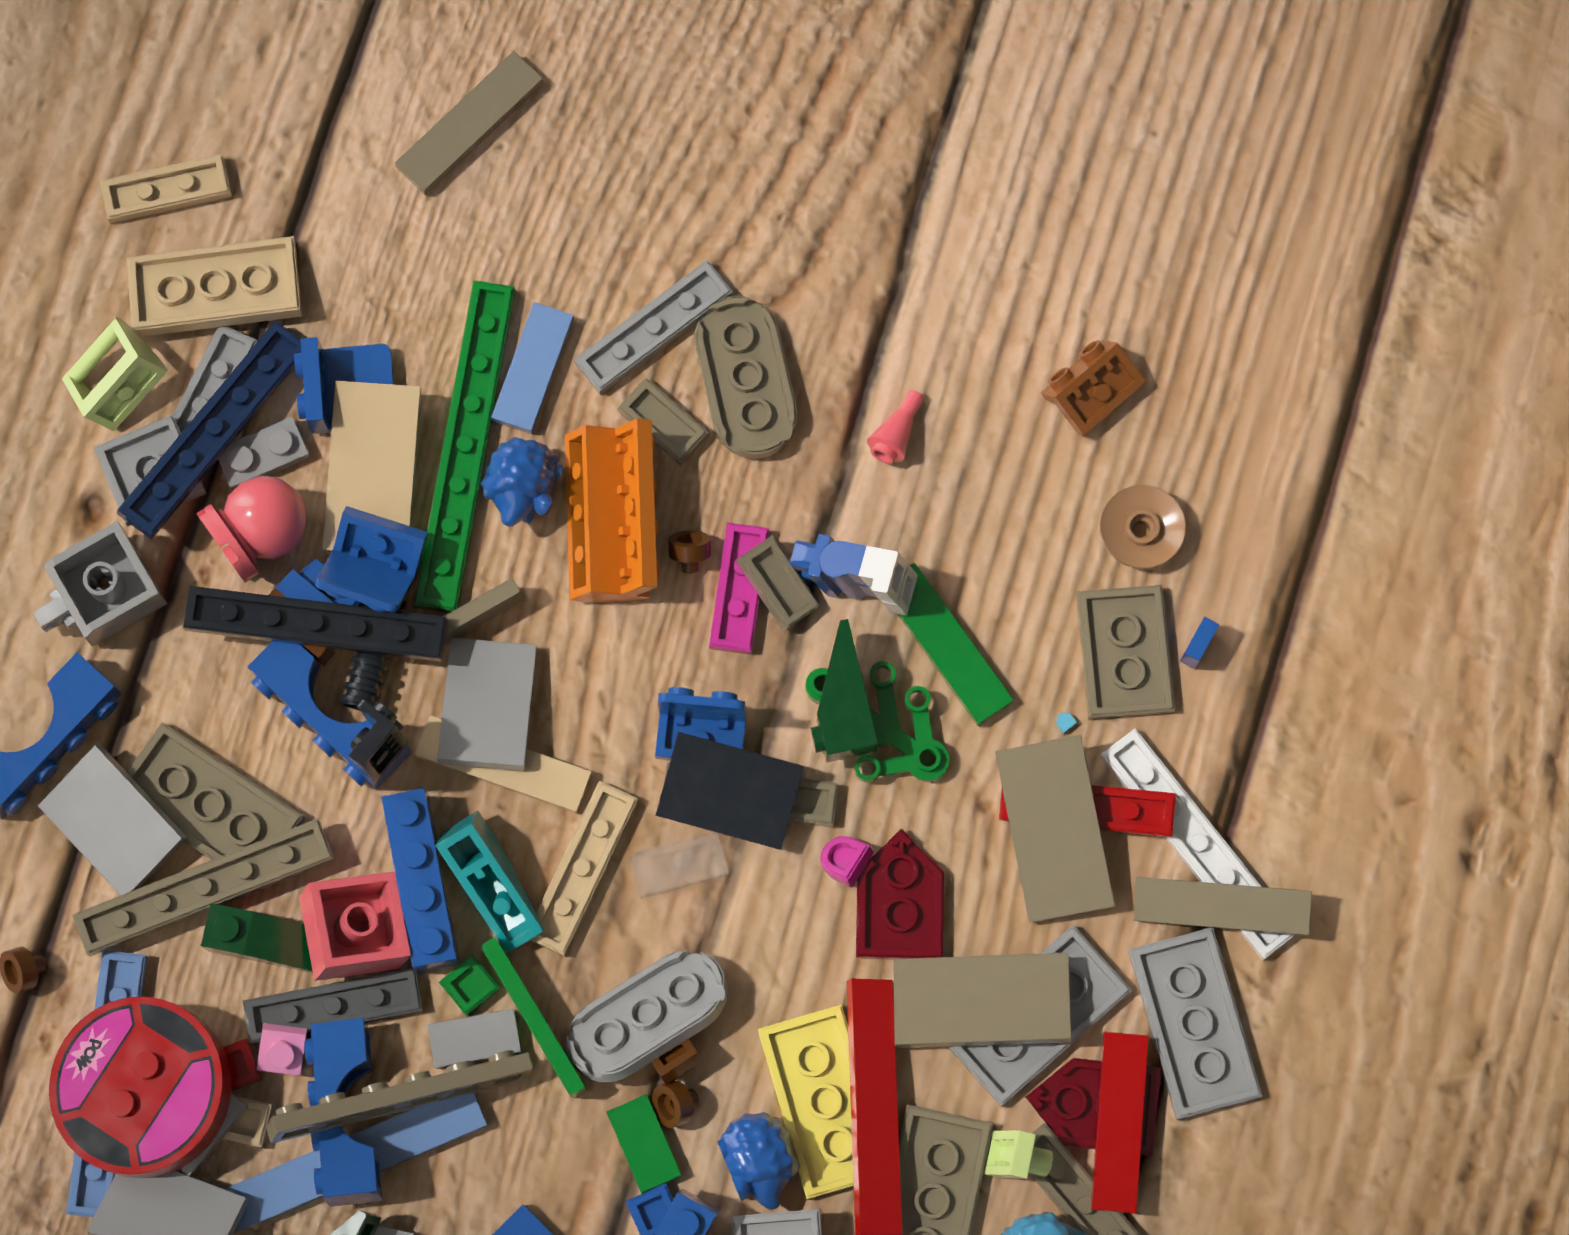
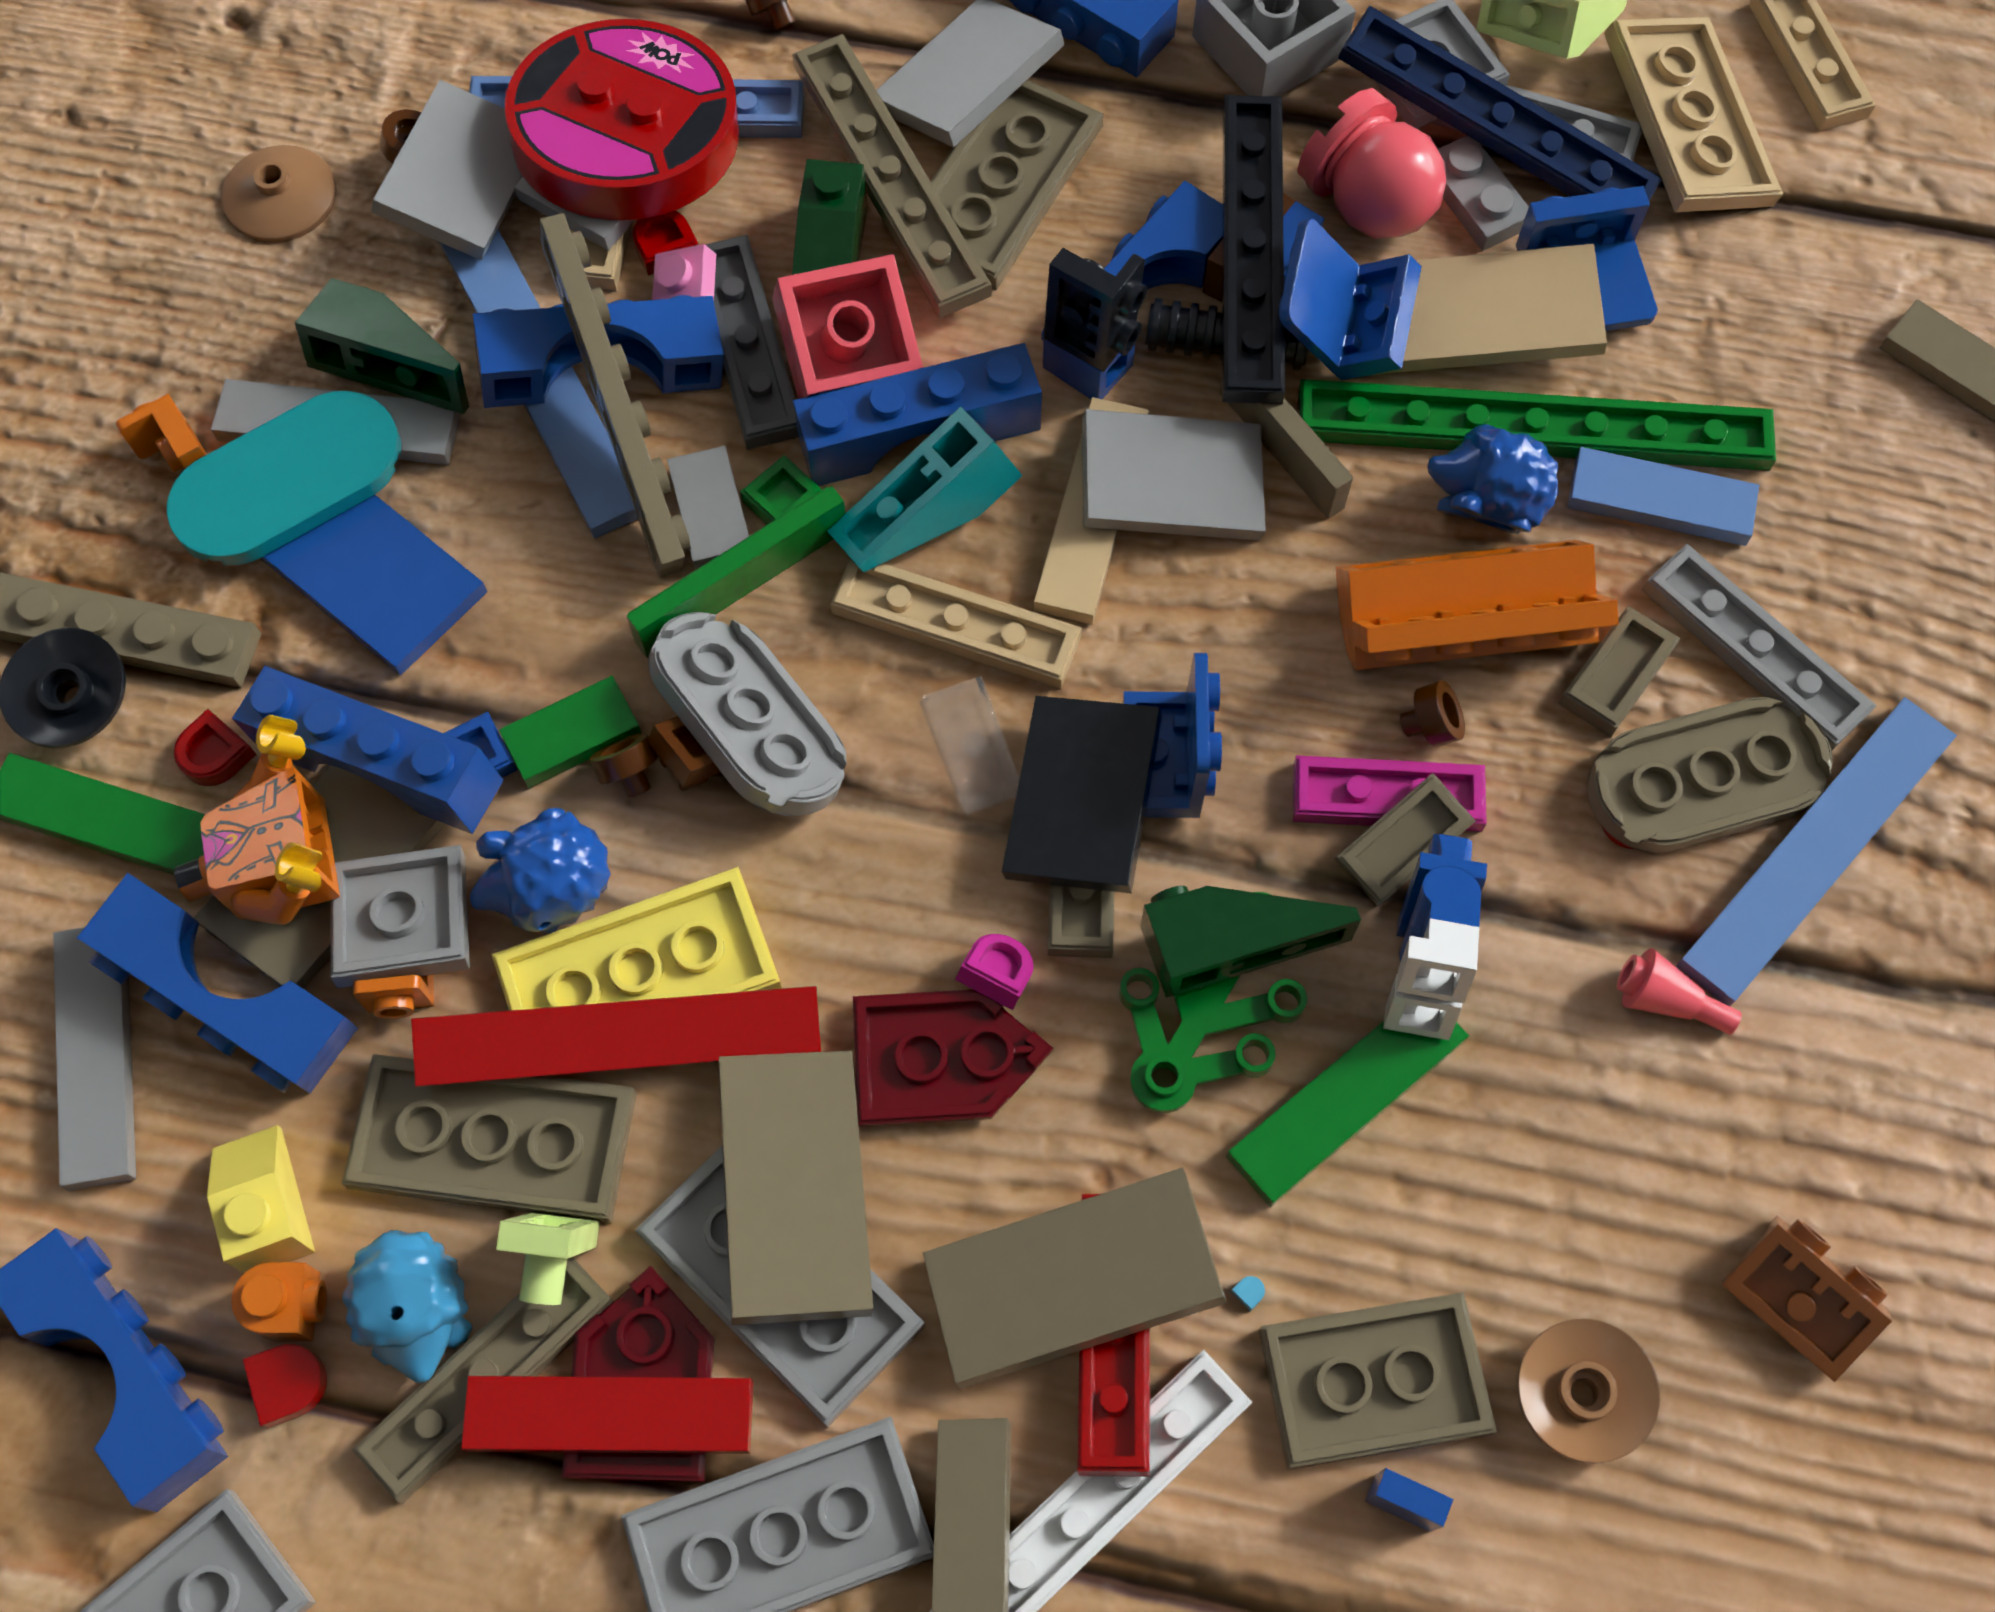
camera: 85 degrees right, 10 degrees down
none -> medium blue tile [1676,697,1957,1006]

